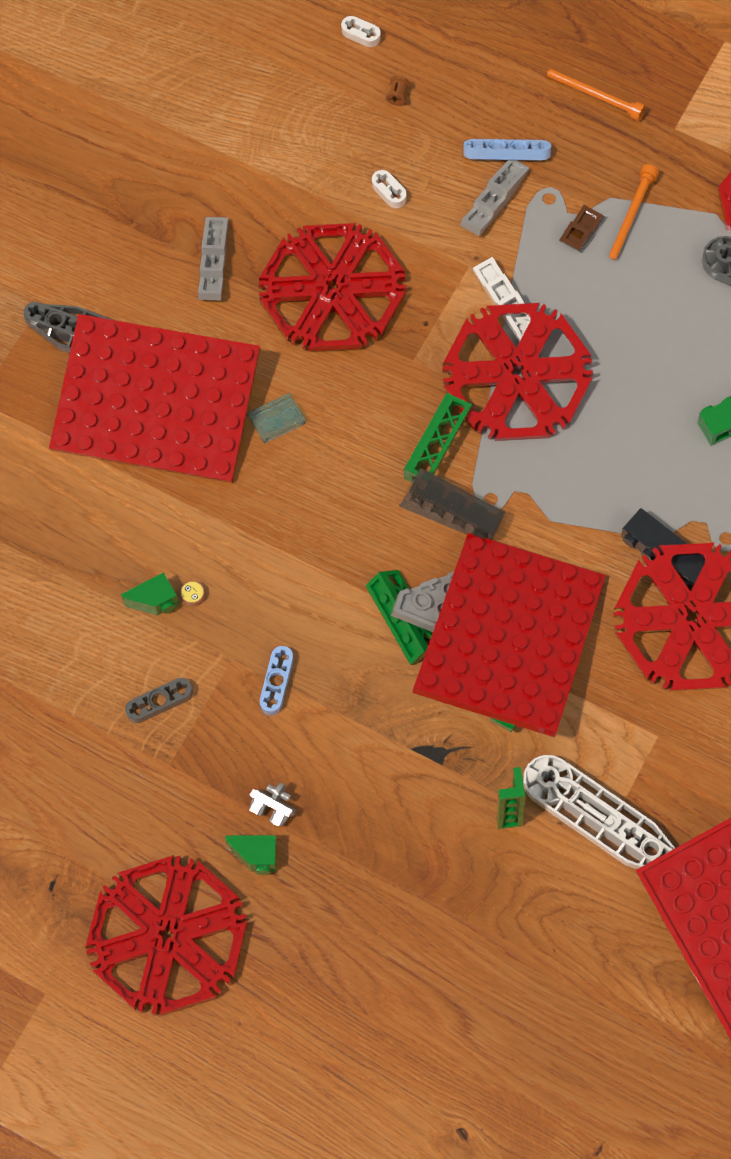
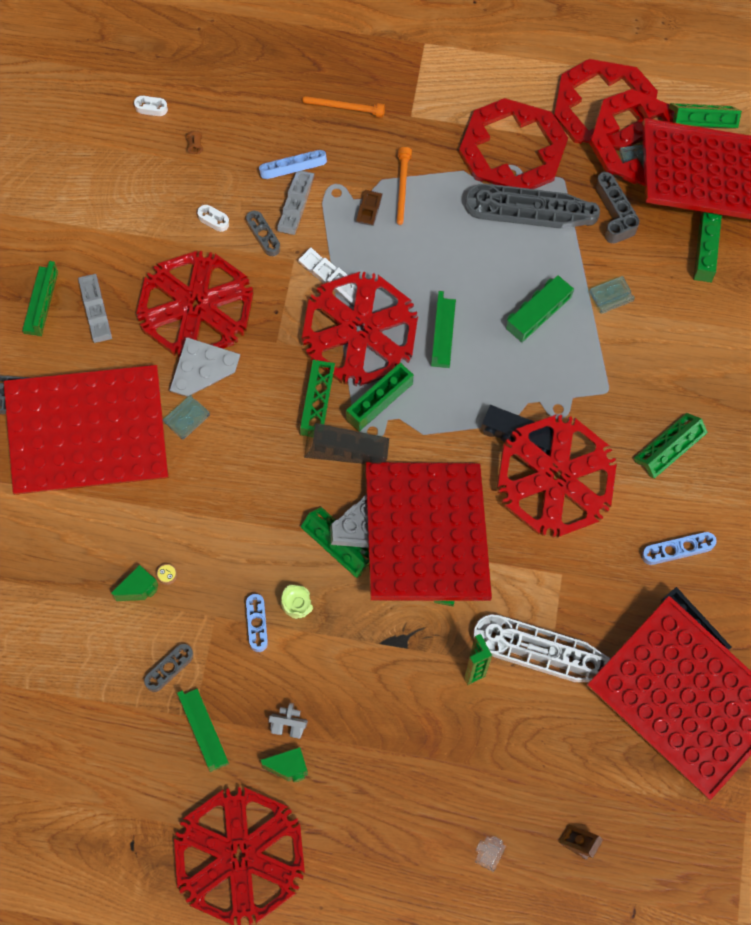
camera: 25 degrees left, 0 degrees up
none -> green fence [22,261,58,337]
none -> light grey plate [170,338,241,397]
none -> green fence [177,688,229,772]
none -> dark grey beam [246,211,280,256]
none -> yellowish green hair [281,585,313,619]
none -> green brick [346,362,414,432]
none -> green fence [431,291,456,368]
none -> clear brick [475,836,506,872]
none -> reddish brown slope [559,825,603,860]

